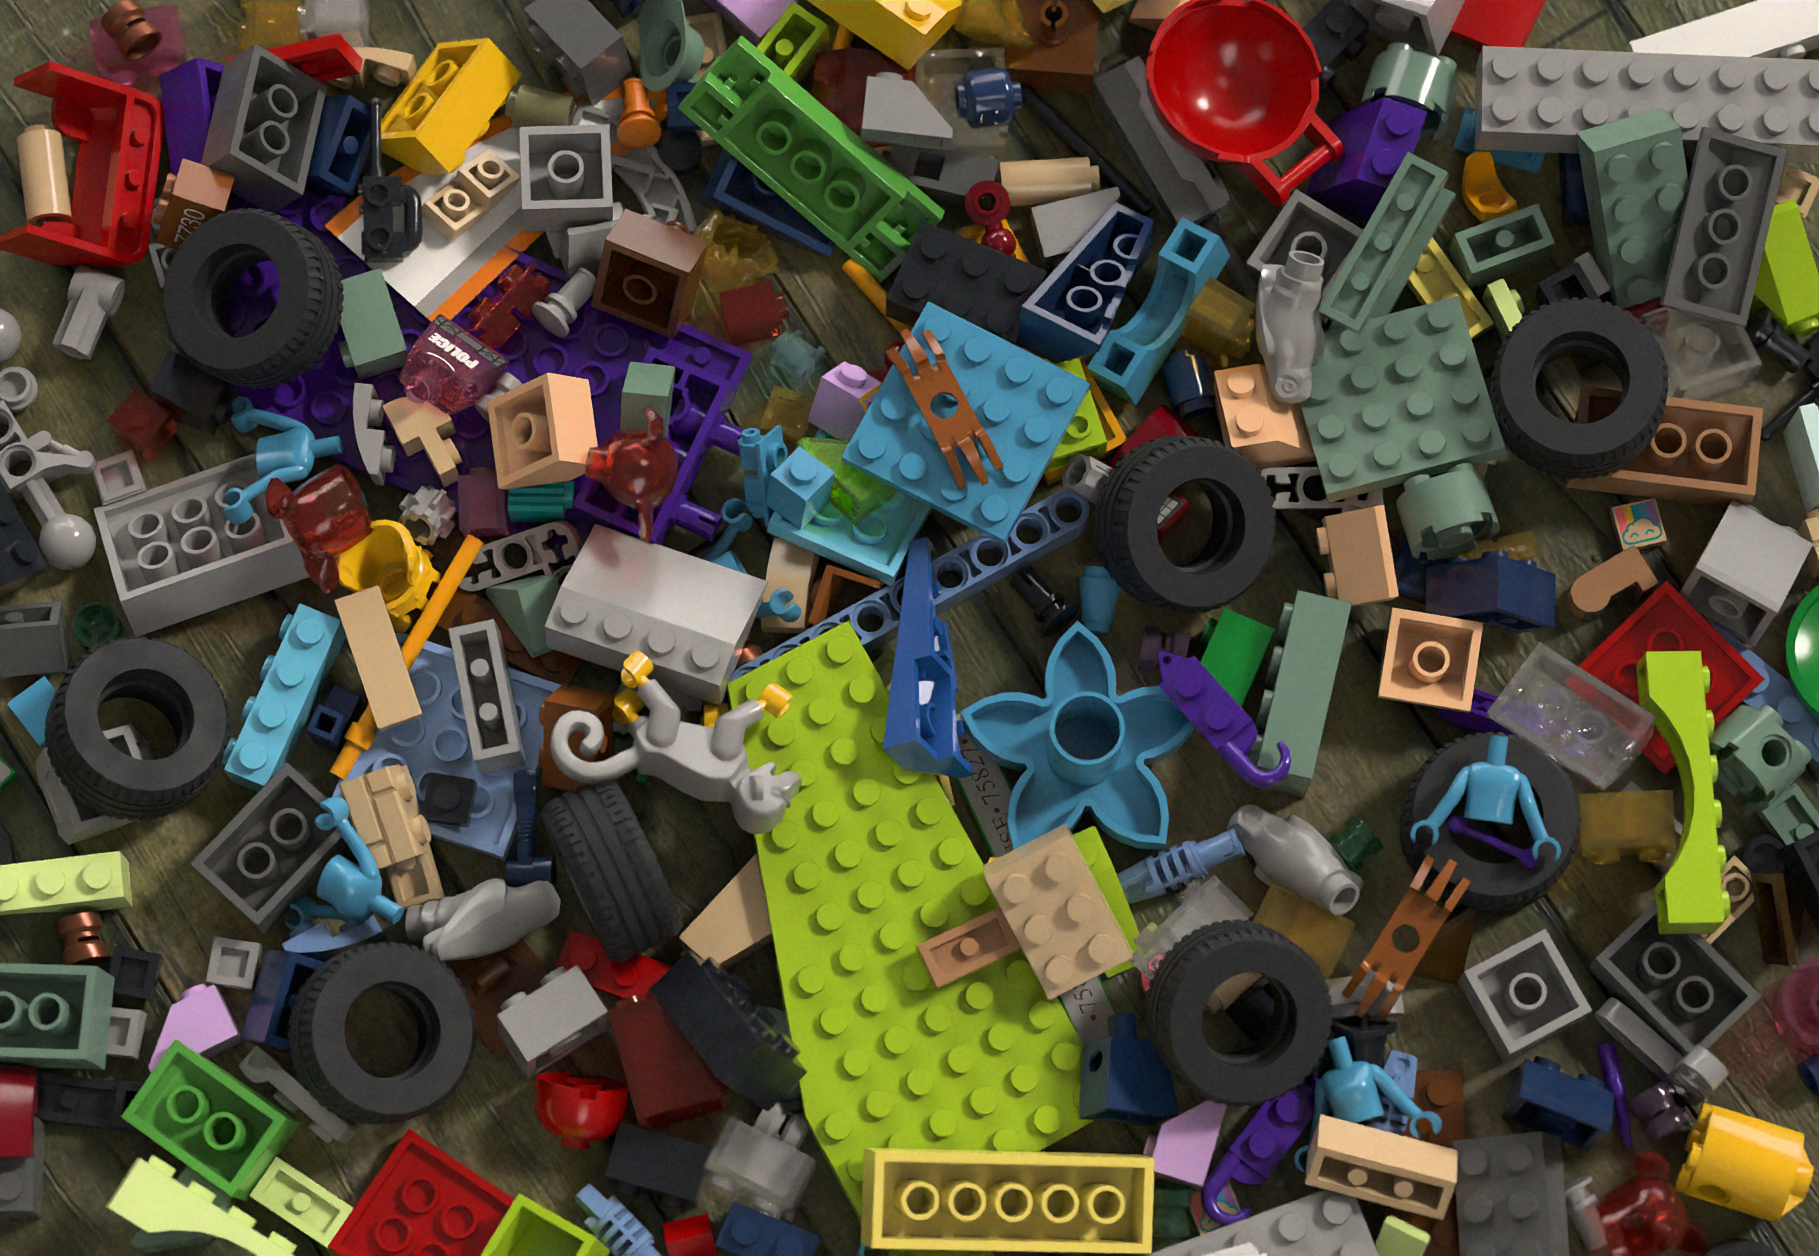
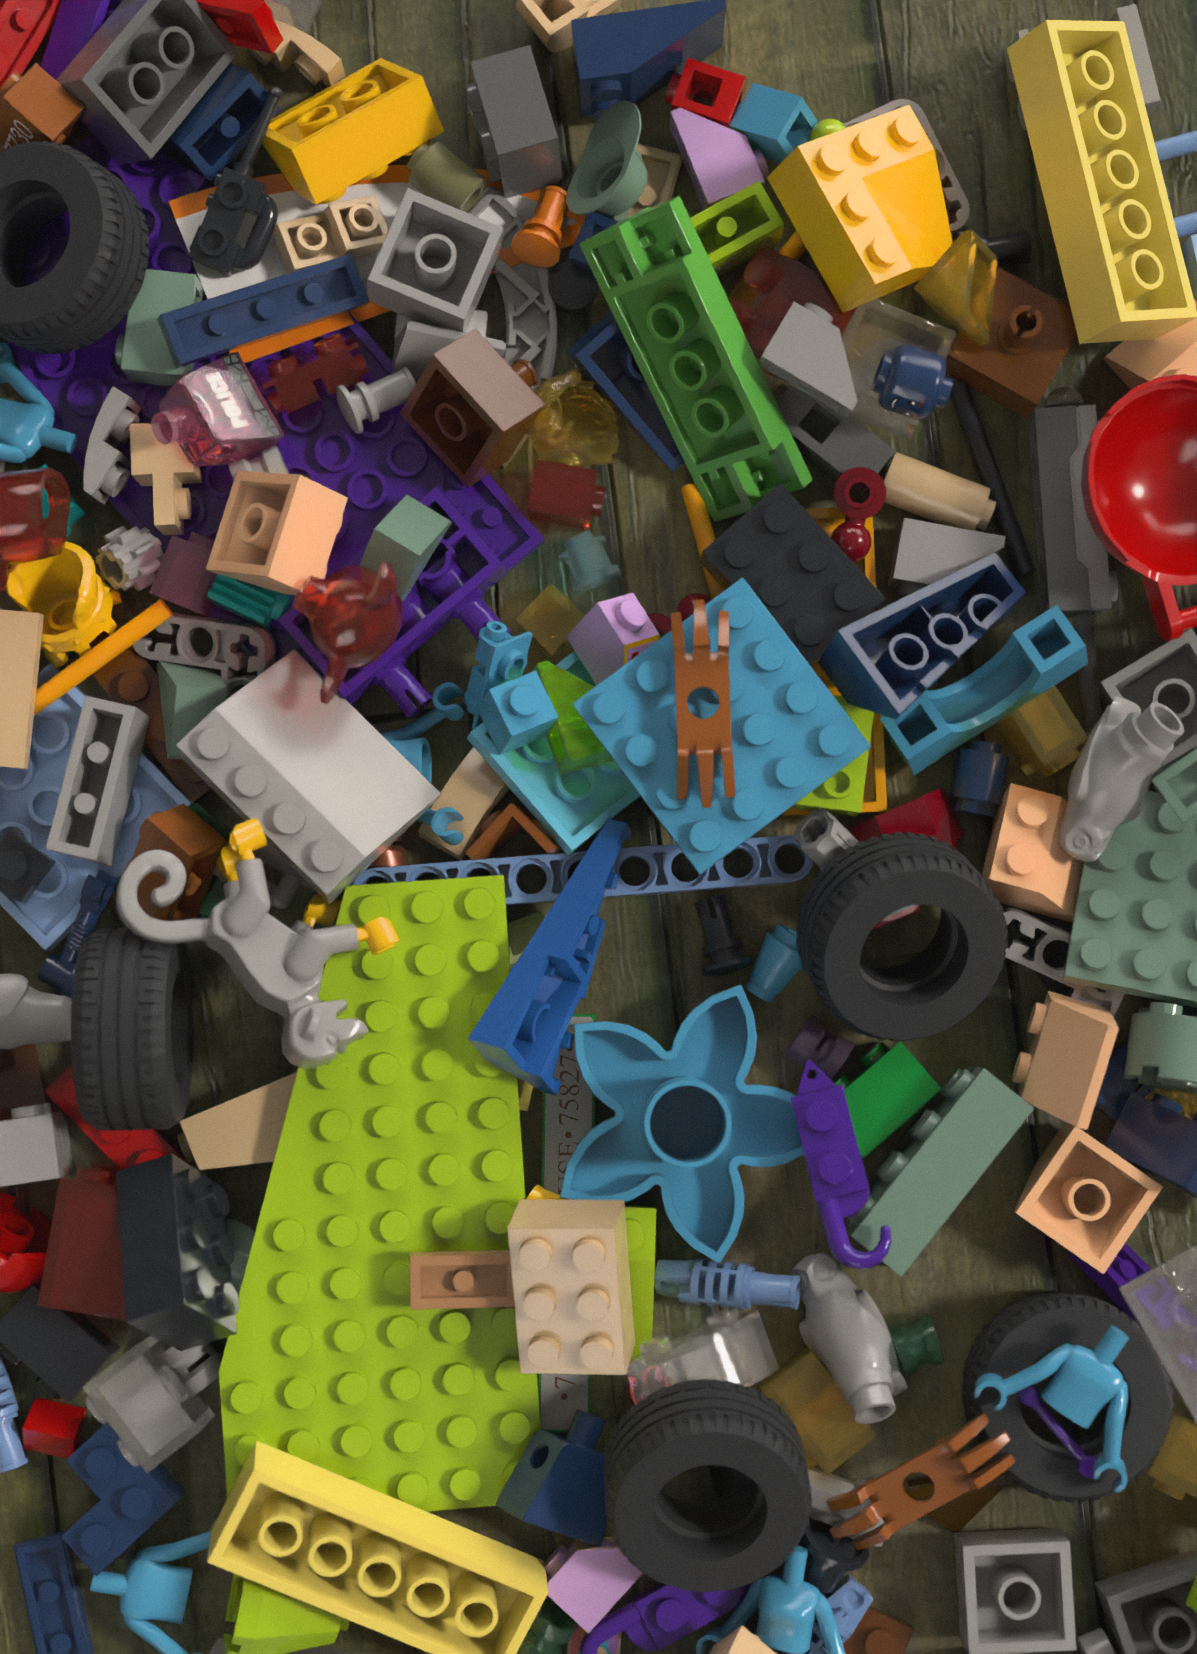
camera: 30 degrees right, 10 degrees up
none -> dark blue plate [157,253,370,369]

